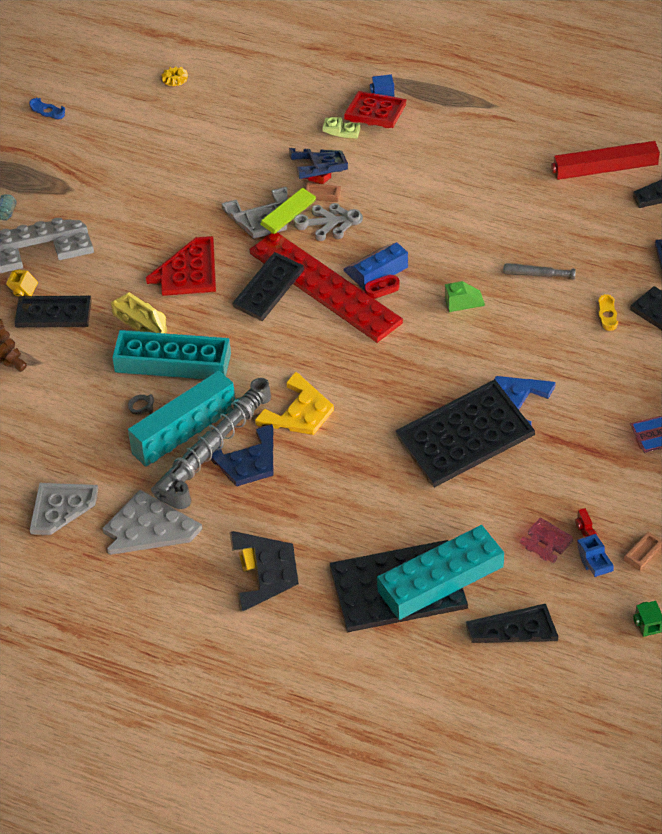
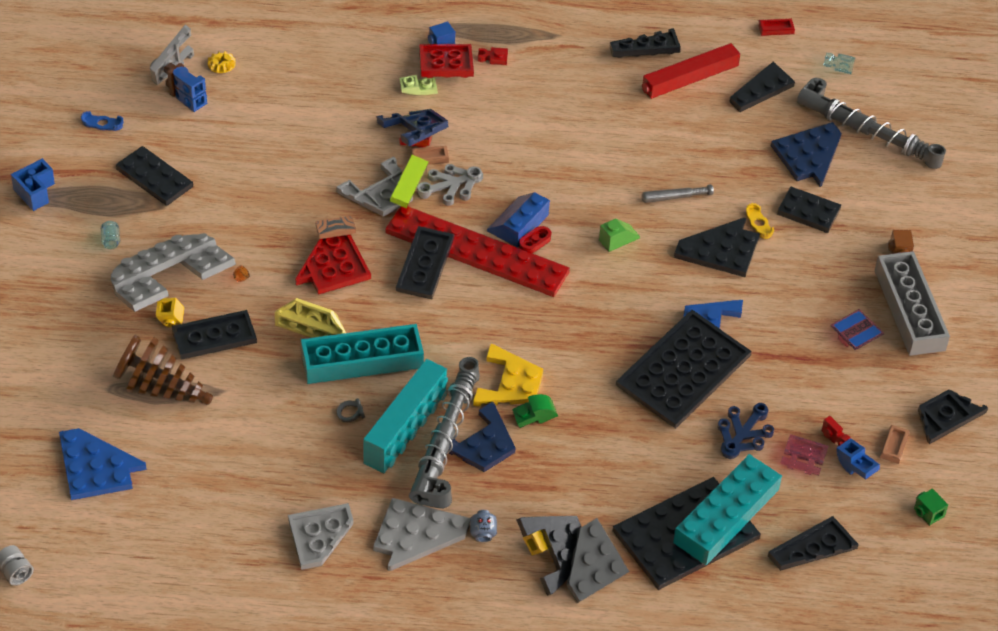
camera: 25 degrees left, 0 degrees up
none -> black plate [116,146,193,206]
none -> light grey wing [150,25,194,85]
none -> blue hips [164,63,207,112]
none -> clear orange hinge [233,265,250,282]
none -> nougat tile [315,215,356,239]
none -> sand blue head [470,510,497,542]
none -> red plate [478,47,508,65]
none -> green brick [512,394,558,428]
none -> dark grey plate [567,518,630,603]
none -> black wing [610,28,681,58]
none -> black wing [674,218,760,277]
none -> dark blue plant [718,403,774,459]

